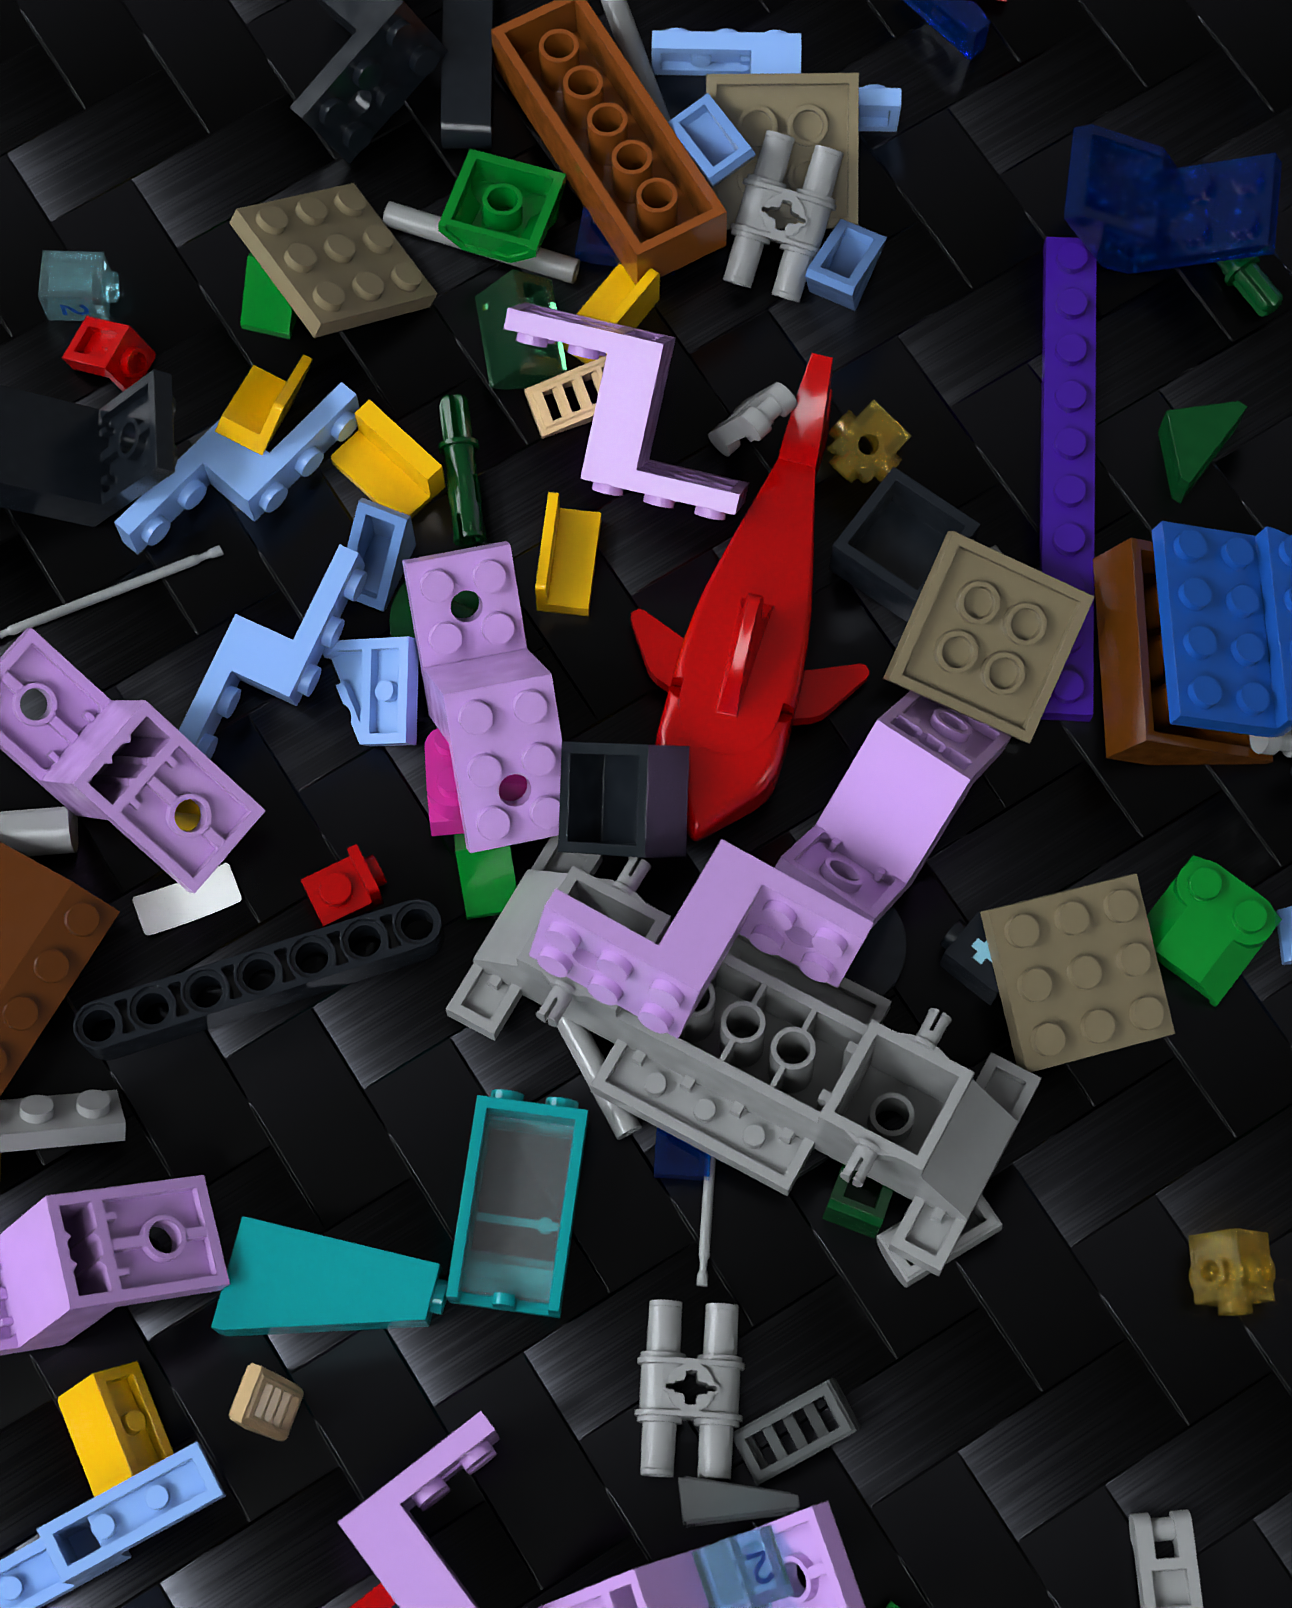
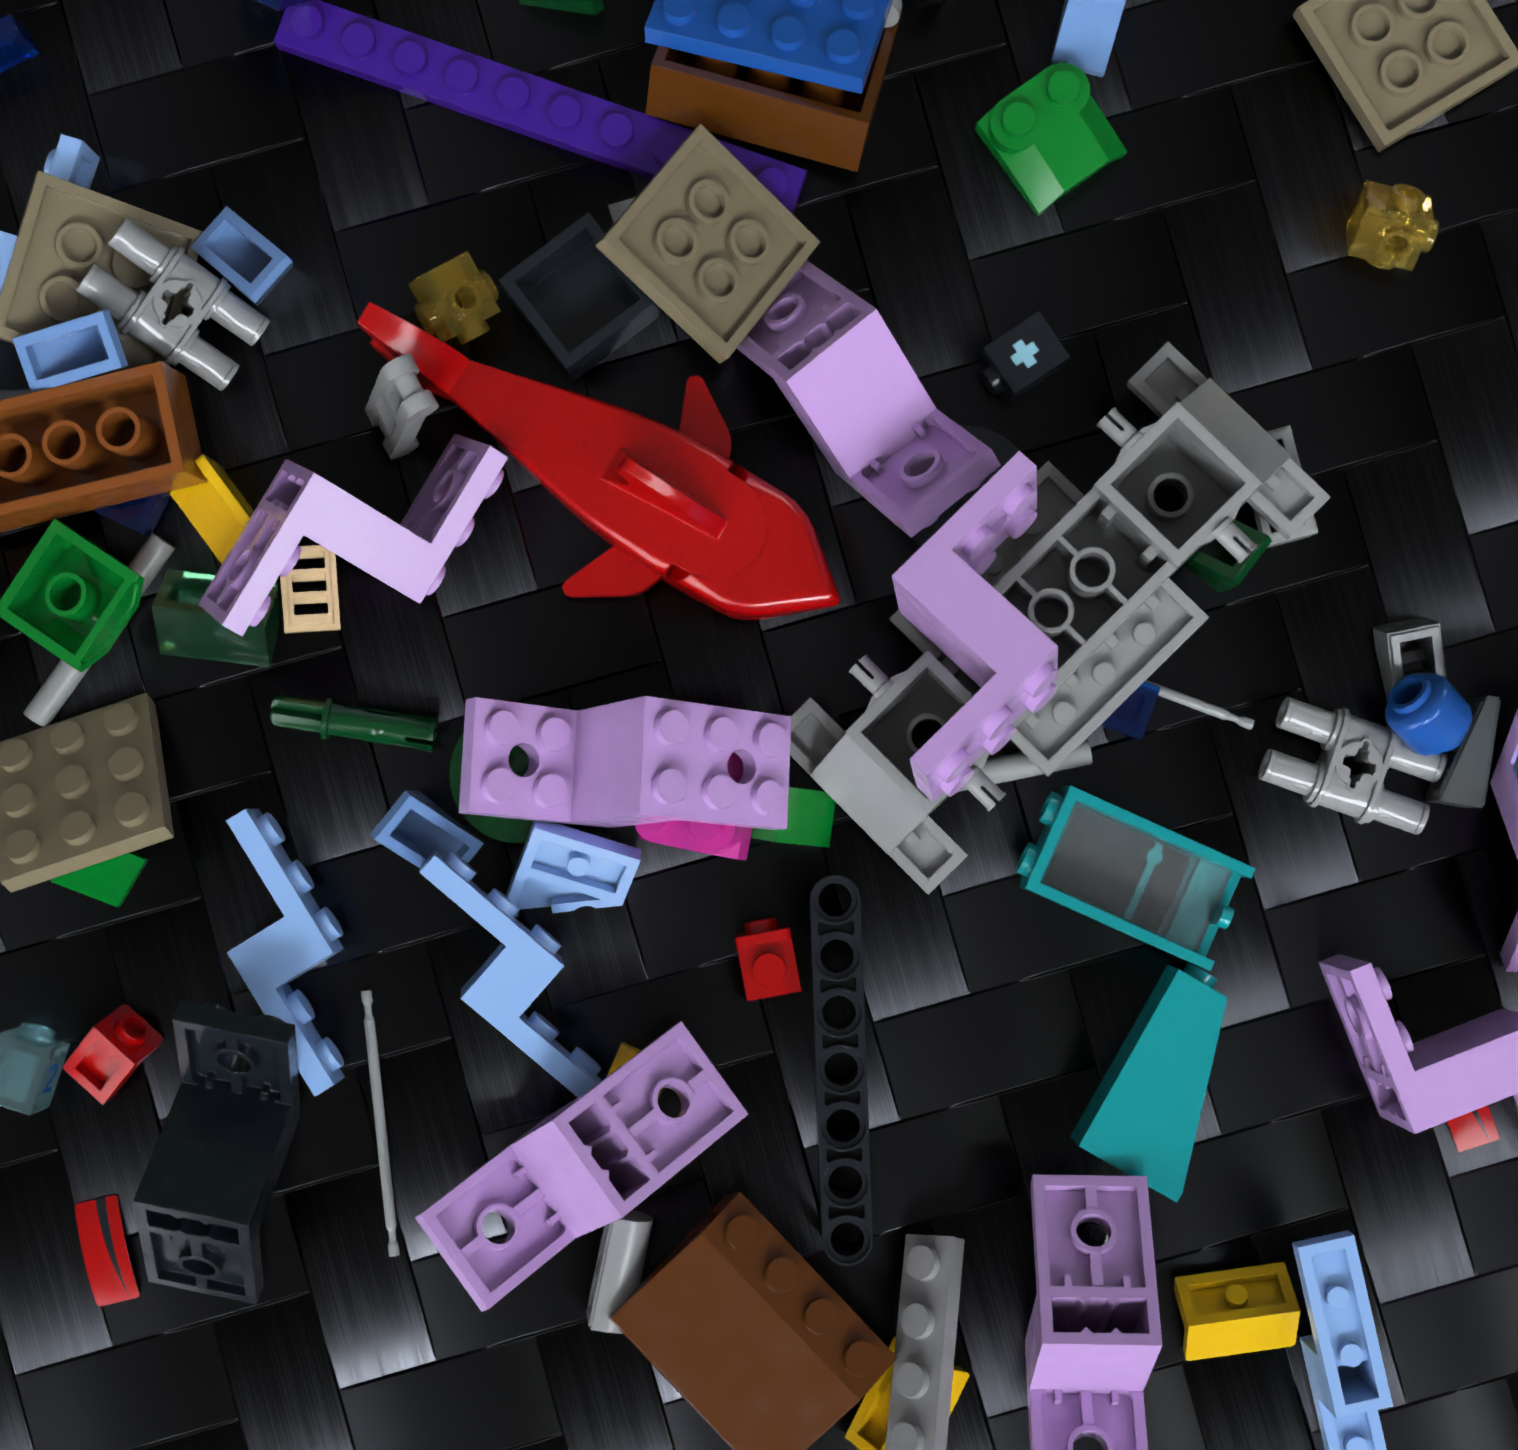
camera: 75 degrees left, 15 degrees up
white sticker [132,863,242,935] -> none
yellow panel [215,354,313,455] -> none
tan slope [229,1363,304,1441] -> none
yellow panel [331,399,446,519] -> none
yellow panel [535,492,602,617] -> none
black piece [558,742,690,858] -> none
dark tan plate [980,874,1175,1072] -> none
none -> blue head [1385,673,1472,756]

